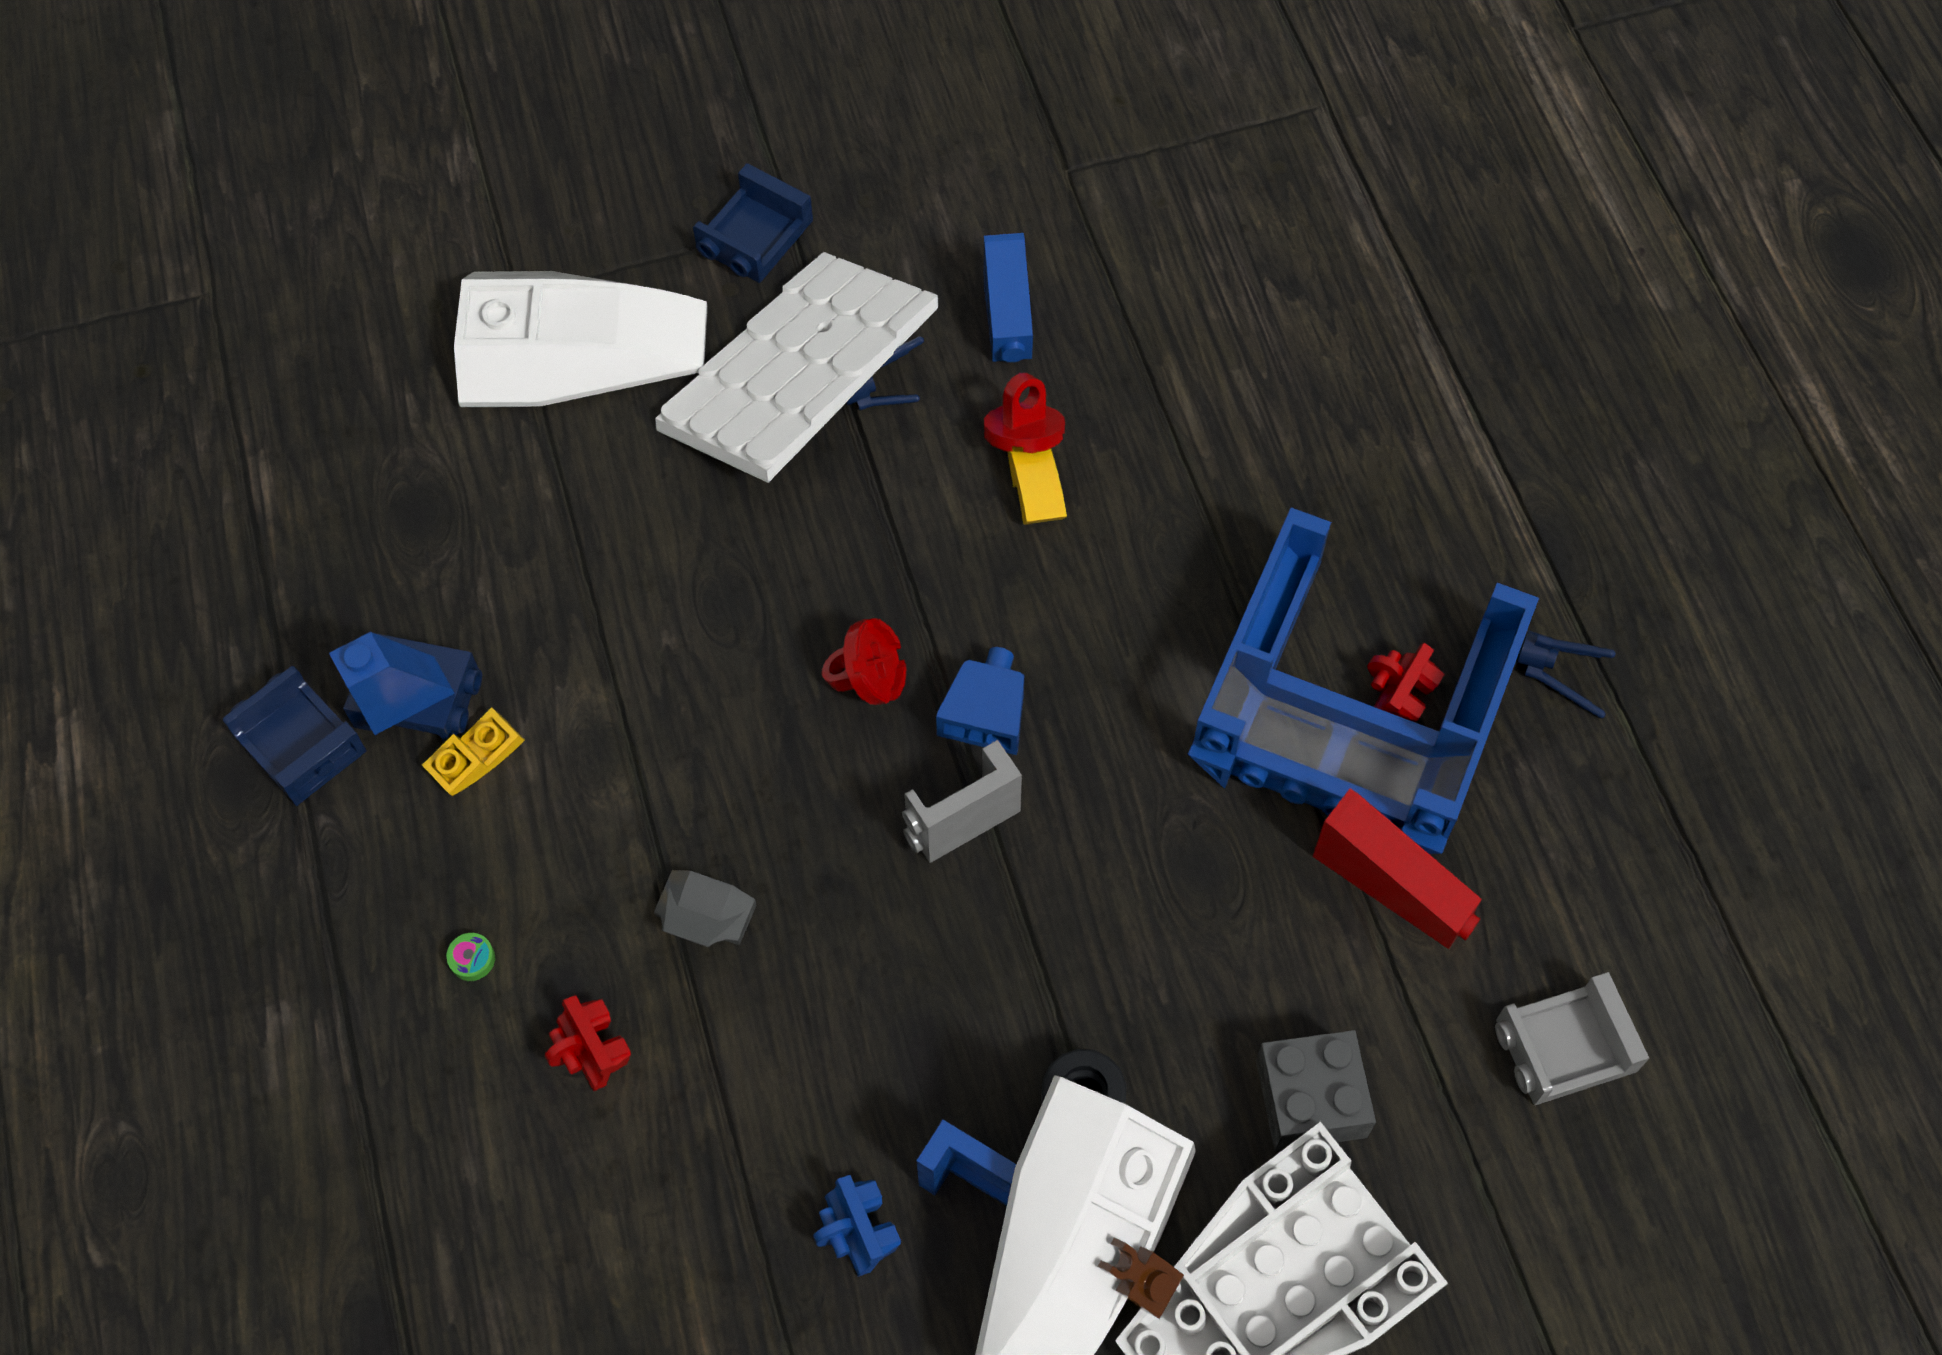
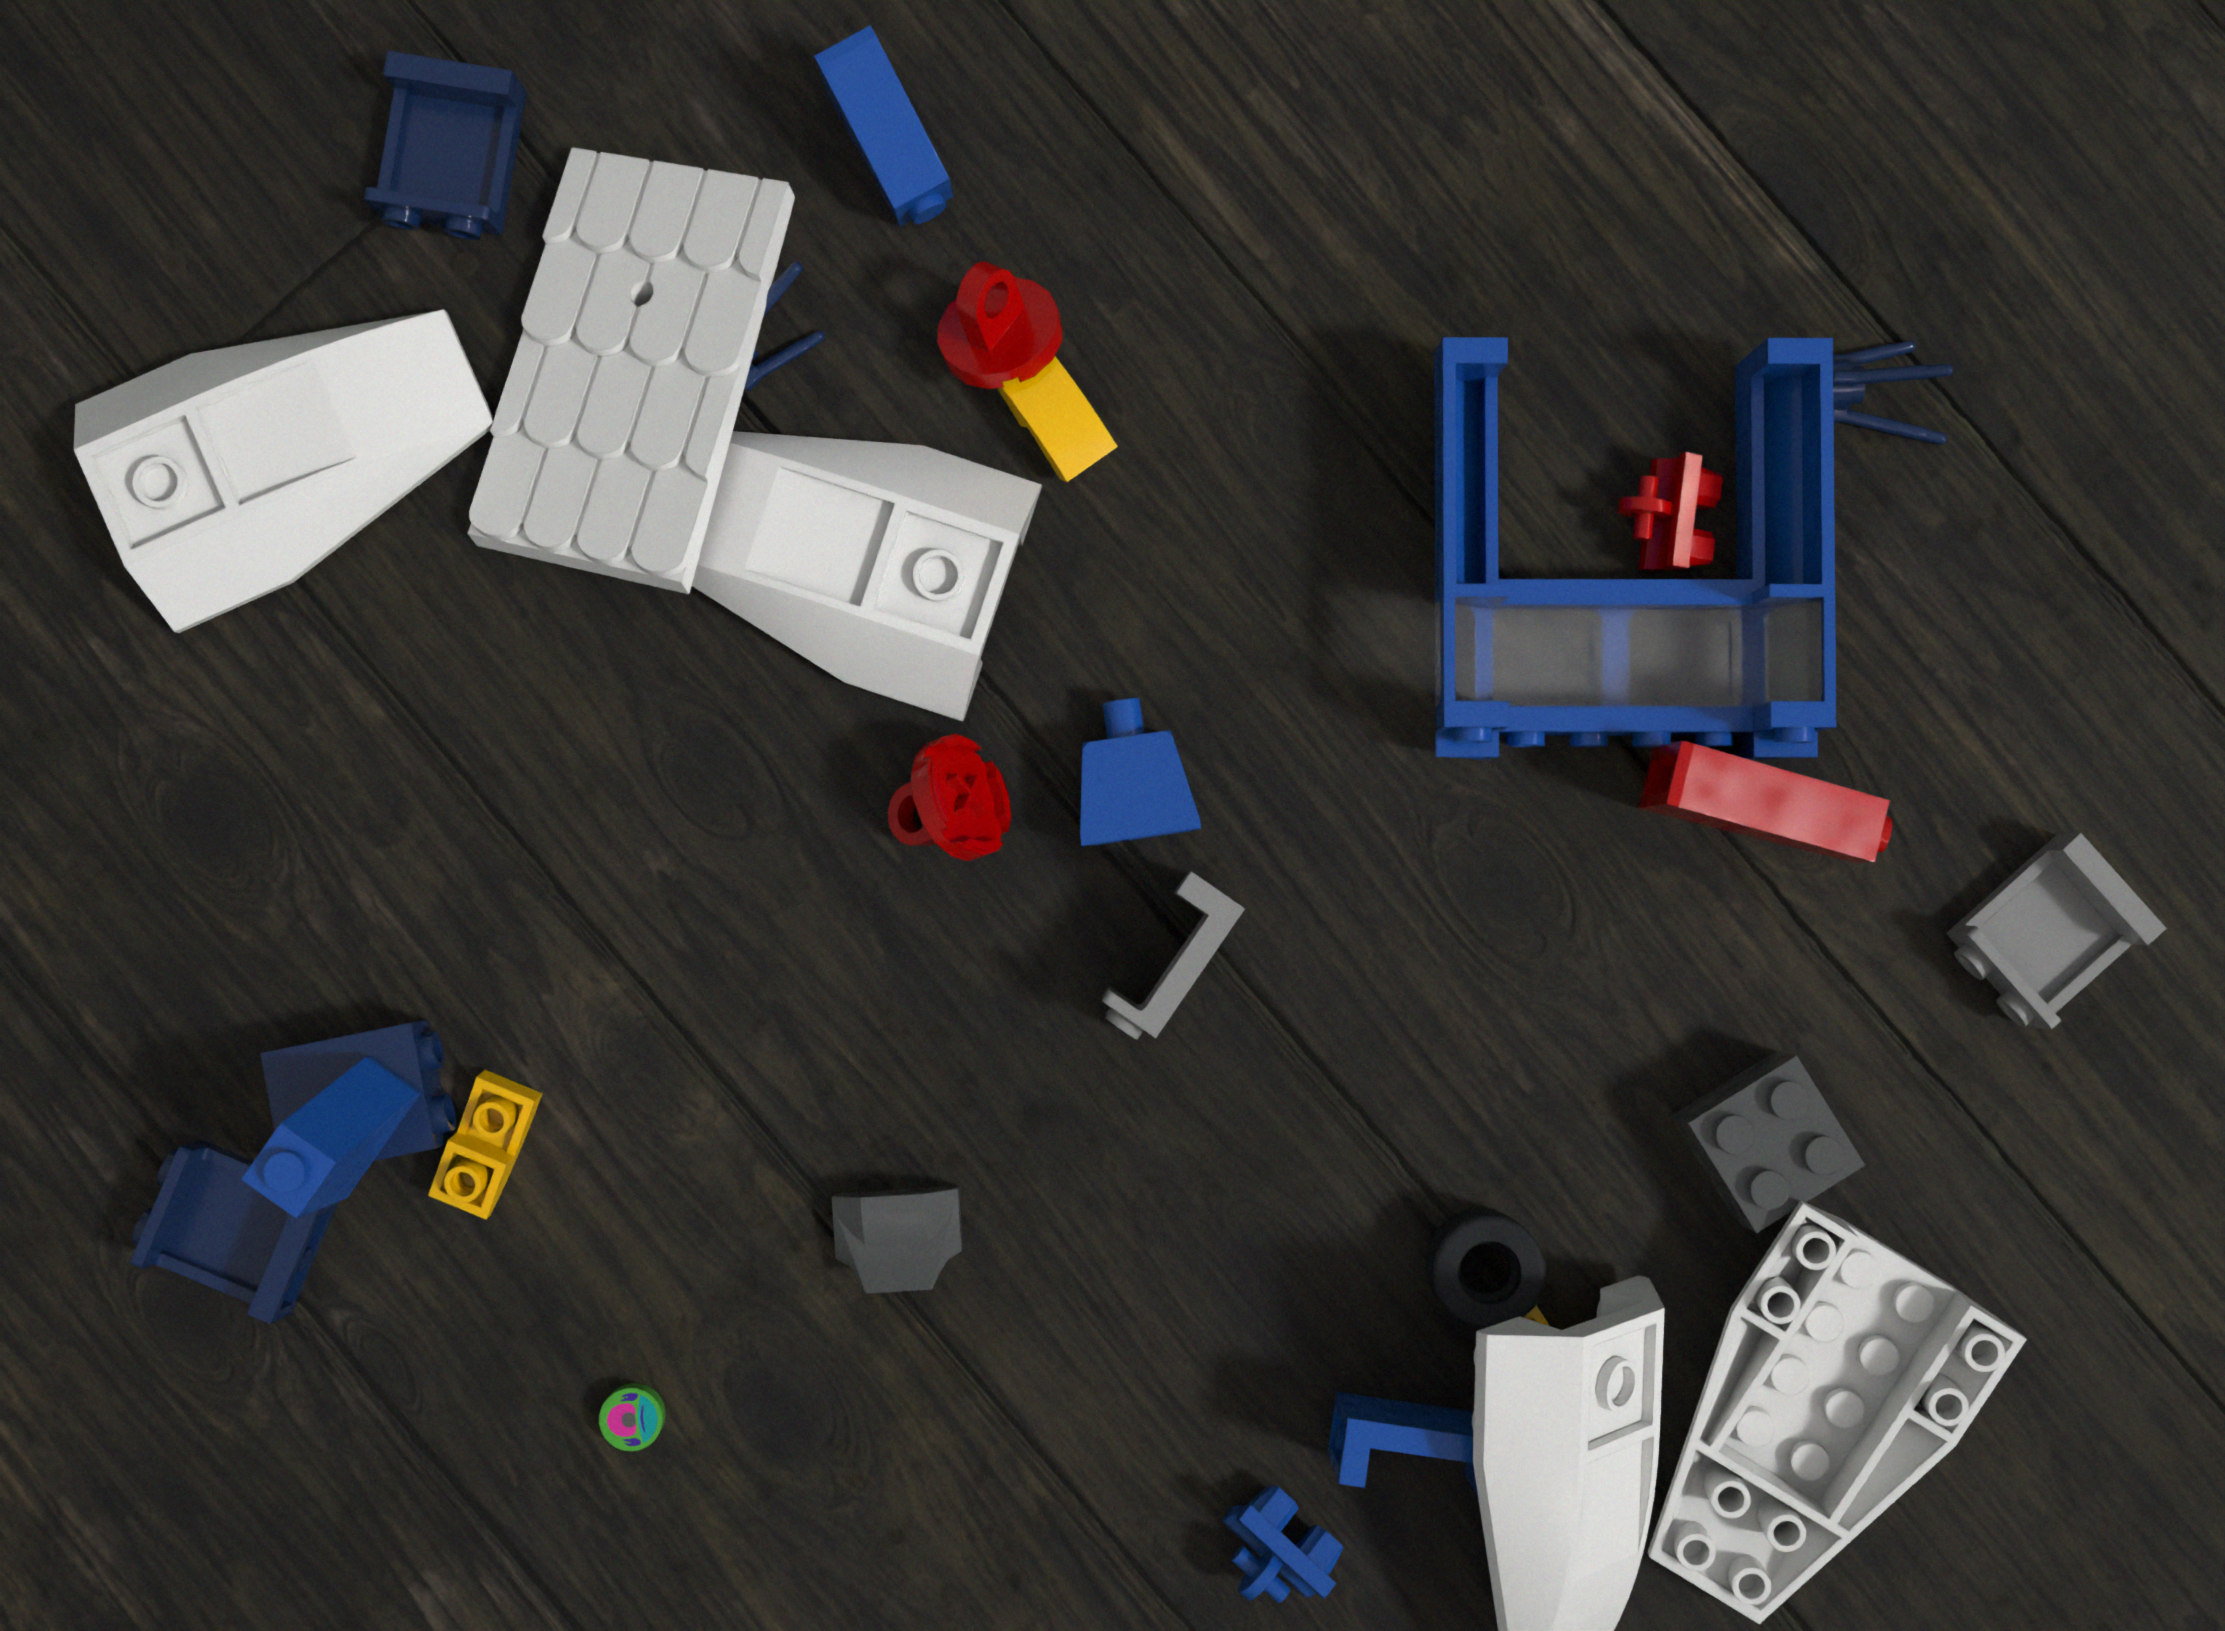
camera: 25 degrees left, 25 degrees up
red hips [545,995,631,1091] -> none
reddish brown plate [1097,1237,1184,1319] -> none
none -> white wedge [692,431,1042,722]

